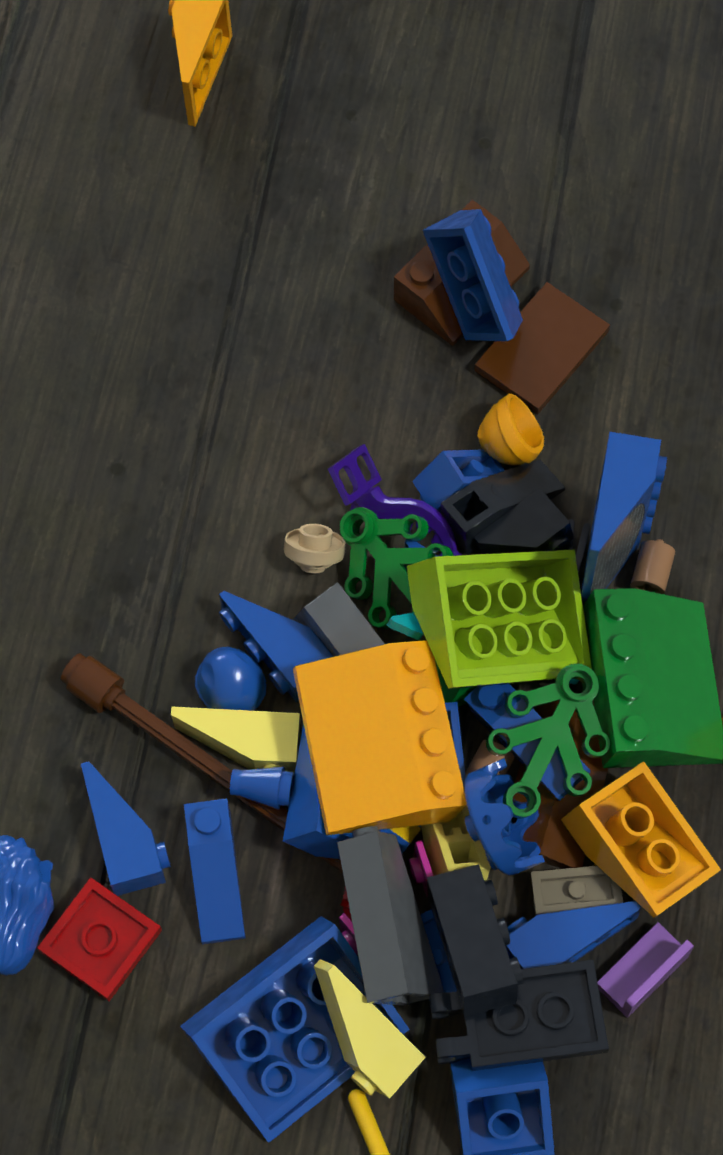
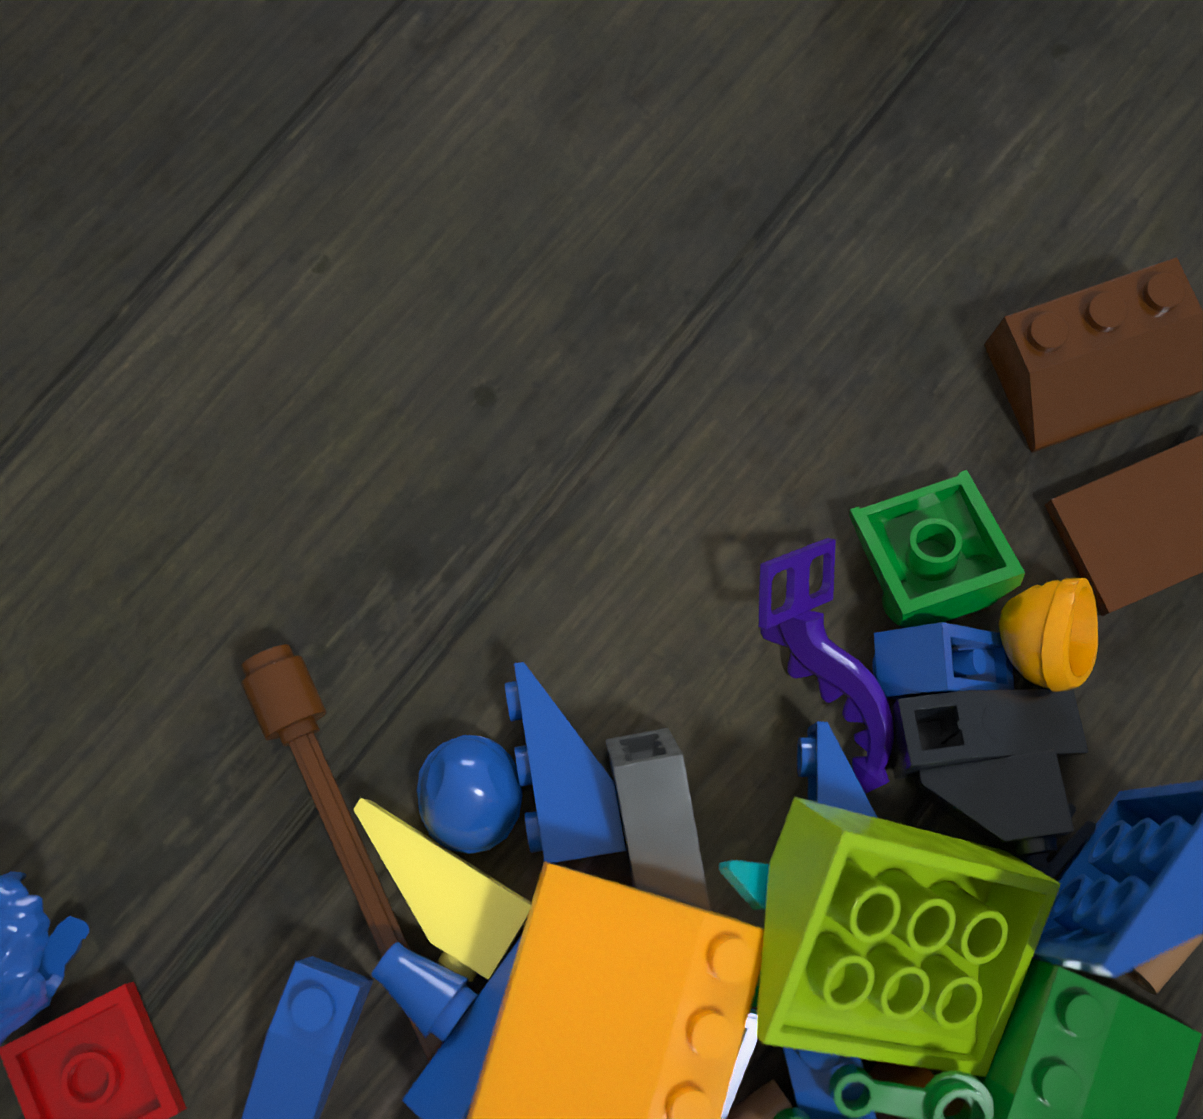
camera: 25 degrees right, 10 degrees up
blue slope [81,761,171,896] -> none
tan plate [284,524,346,573] -> none
green plant [340,507,453,629] -> none
blue slope [423,209,523,341] -> none
none -> green slope [849,470,1025,628]

